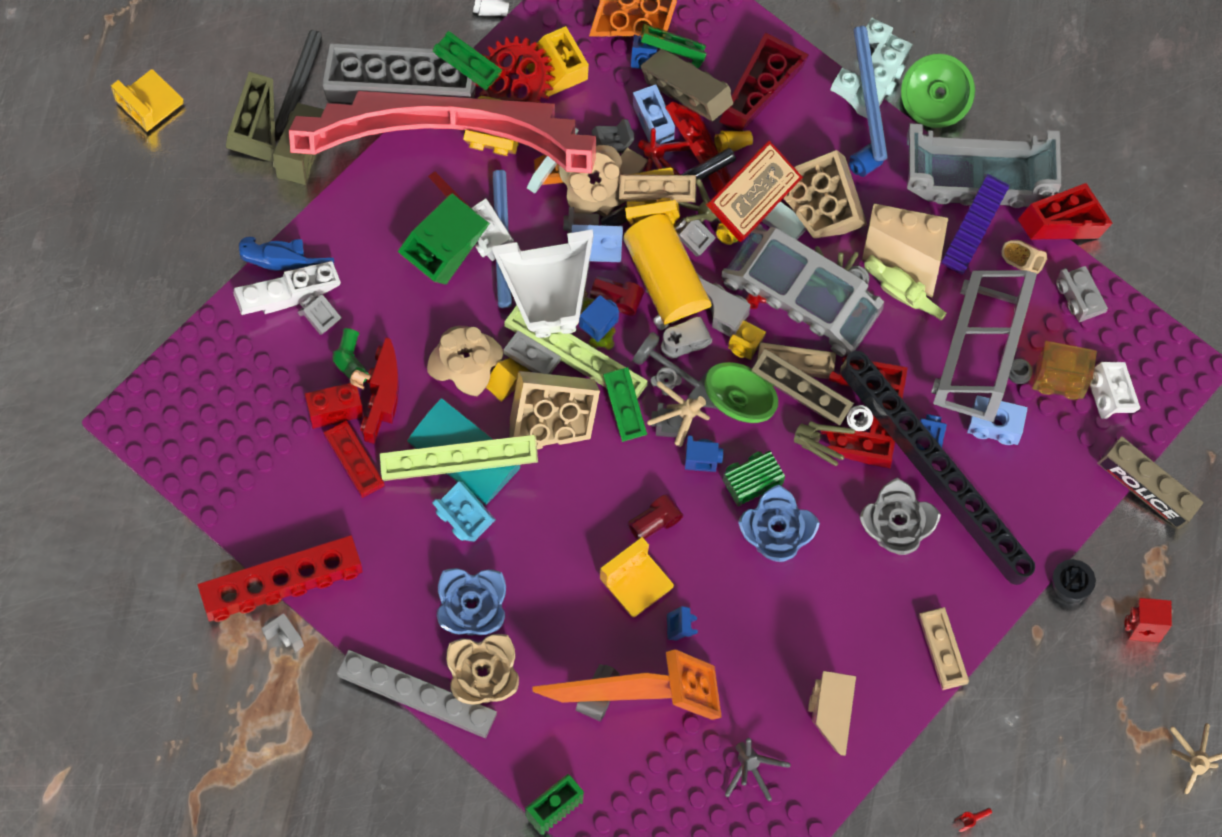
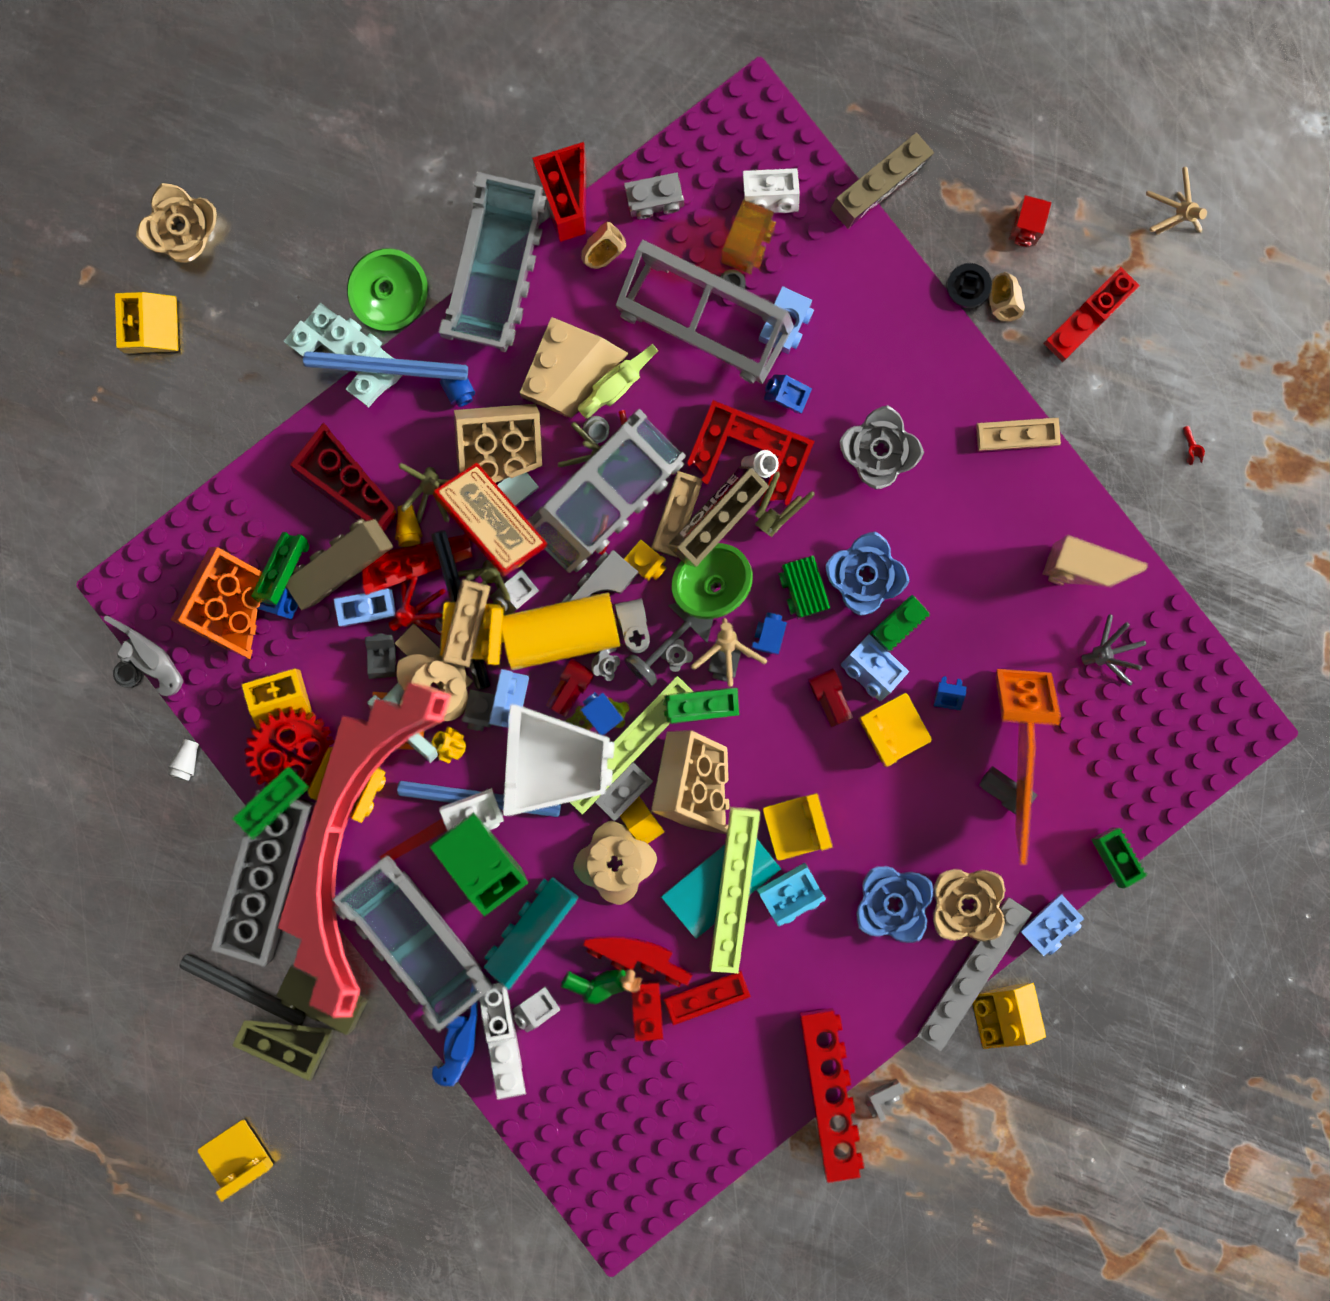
camera: 75 degrees left, 20 degrees up
black beam [840,351,1035,585] -> none
dark purple gear [940,174,1010,275] -> none
none -> clear light blue windscreen [333,856,493,1032]
none -> olive plant [398,463,451,524]
none -> yellow gear [431,727,466,764]
none -> teal slope [484,877,579,990]
none -> light grey plate [592,650,620,681]
none -> yellow bracket [763,793,832,861]
none -> light blue bracket [841,634,909,701]
none -> green brick [869,595,929,652]
none -> yellow slope [973,983,1046,1049]
none -> tan rock [989,272,1025,321]
none -> light blue bracket [1020,893,1084,956]
none -> red slope [1043,267,1140,363]

